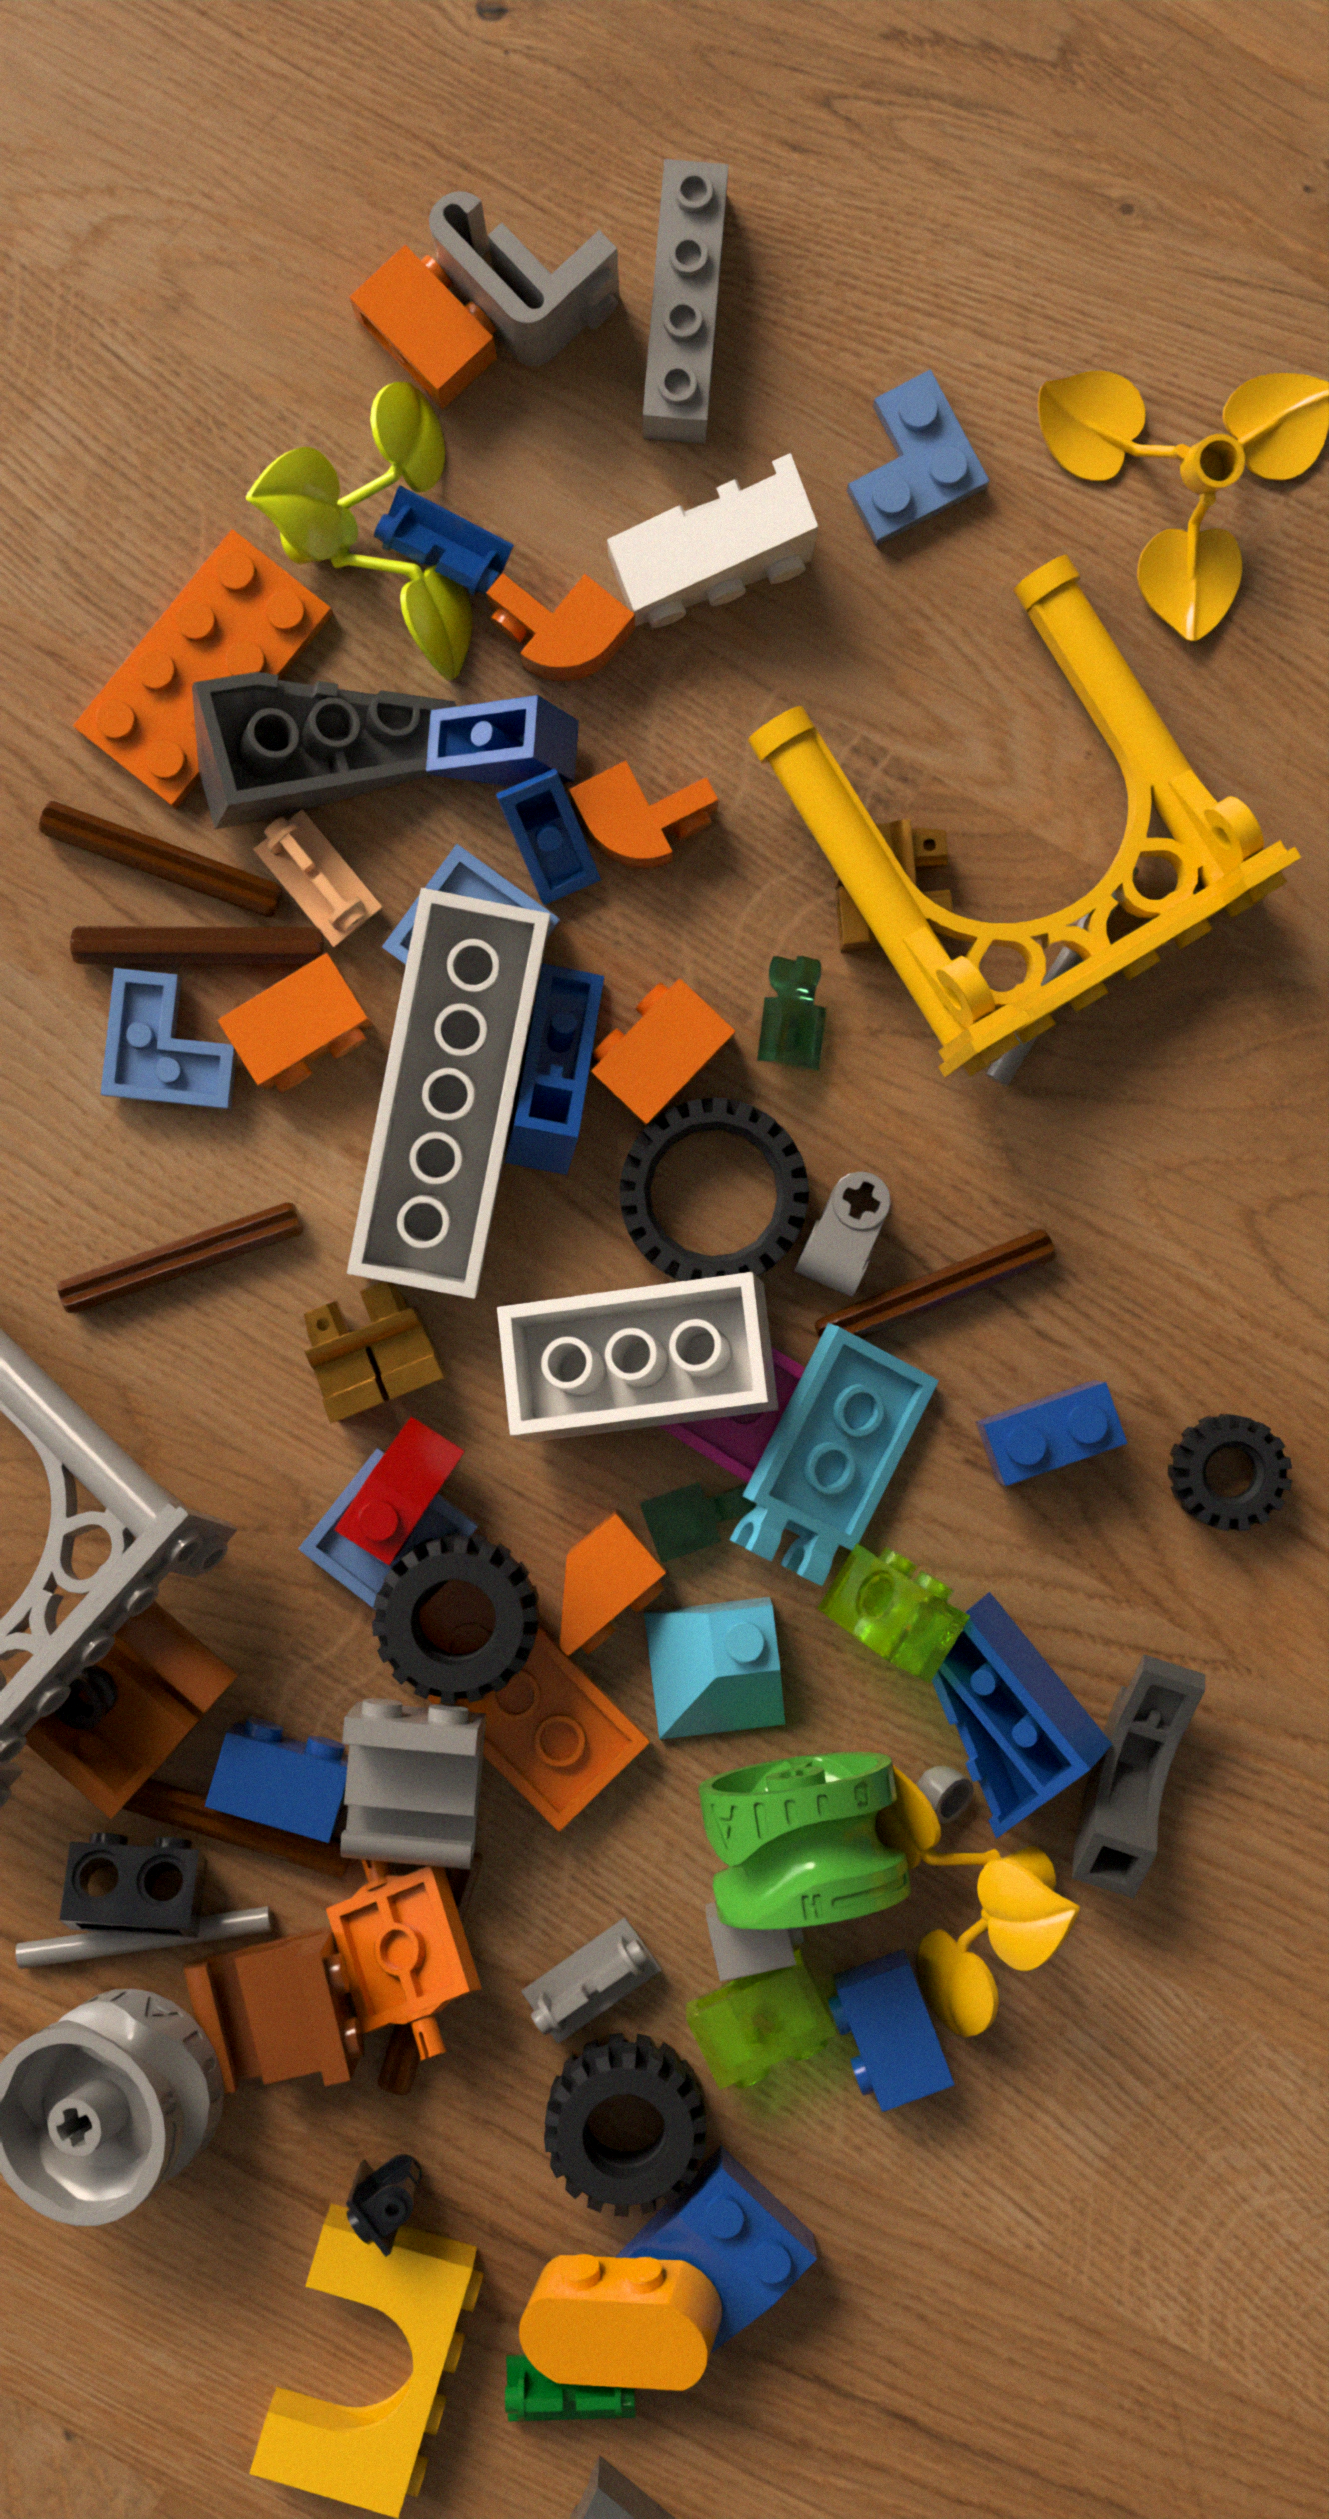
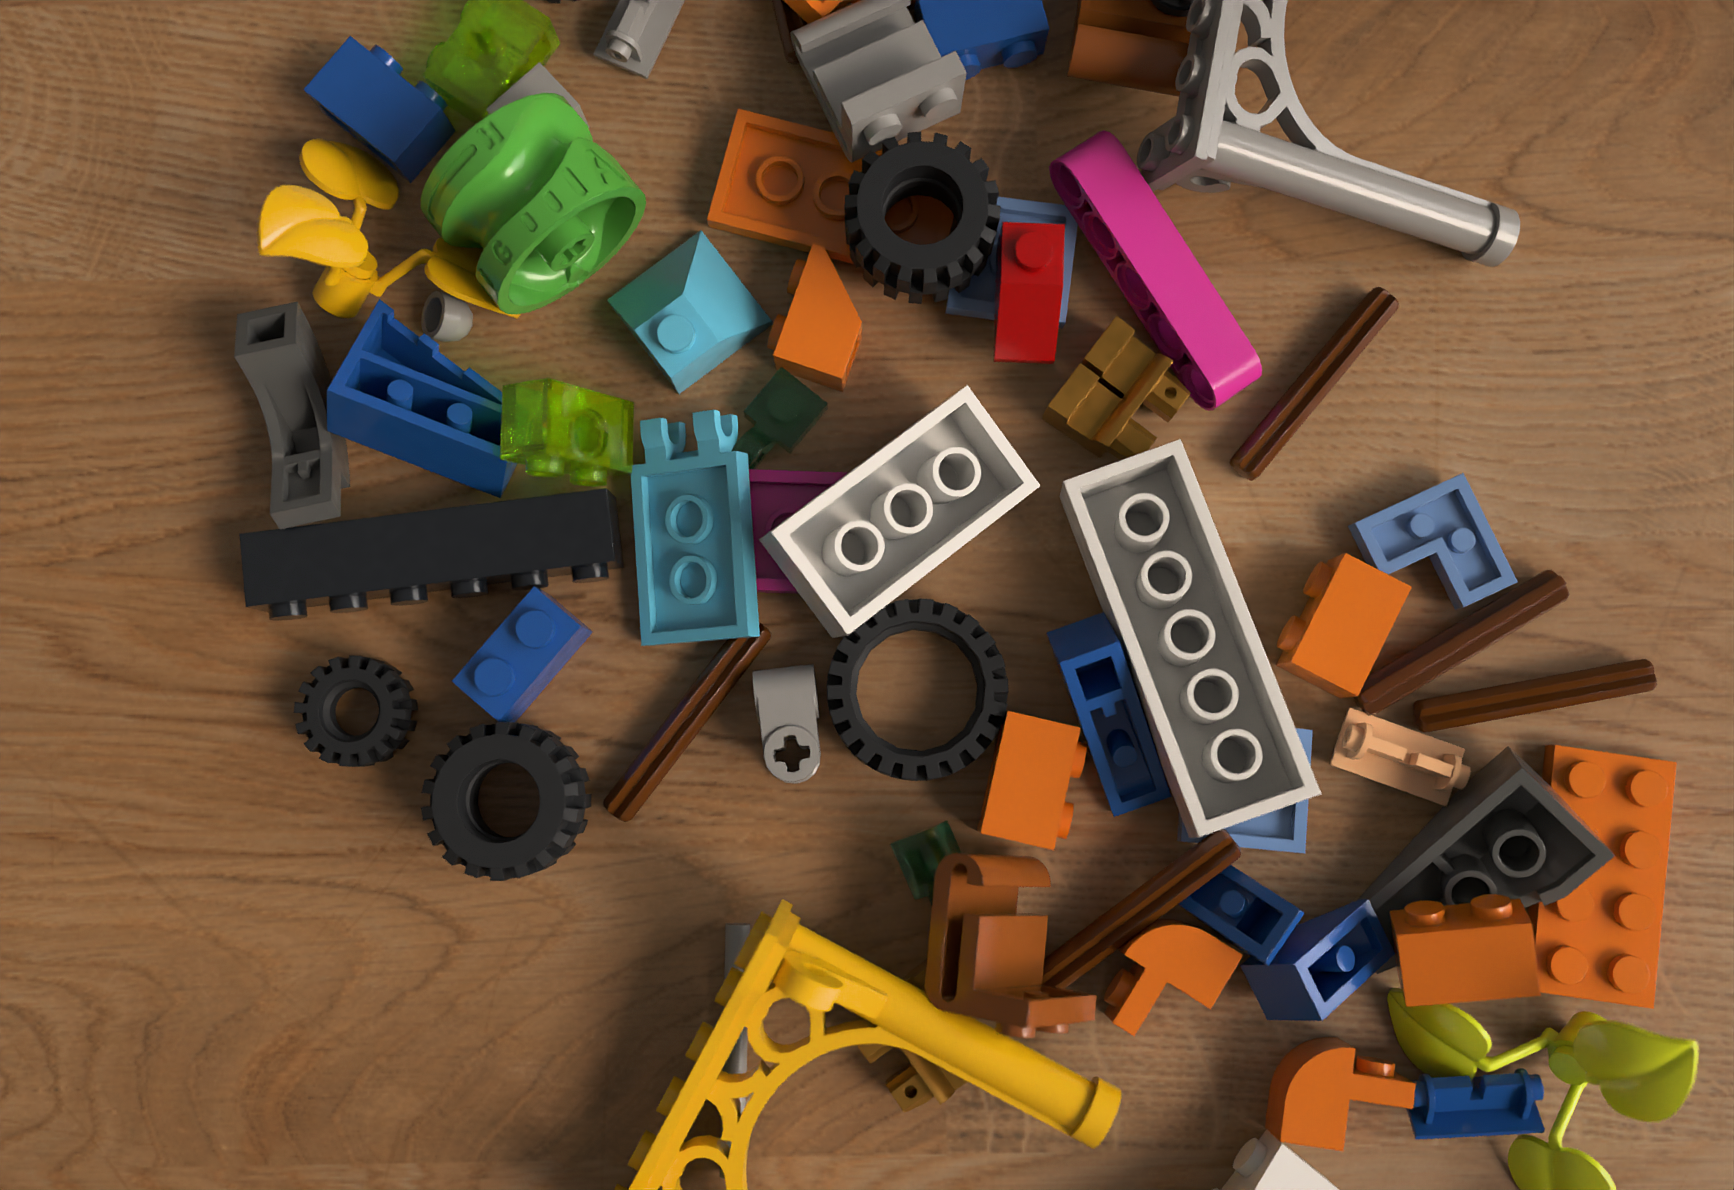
camera: 150 degrees right, 5 degrees down
none -> black brick [239,488,624,621]
none -> black tyre [421,722,592,881]
none -> dark orange piece [925,853,1097,1038]
none -> reddish brown axle [1042,829,1242,989]
none -> dark pink beam [1049,130,1262,411]
none -> orange brick [1389,894,1541,1007]

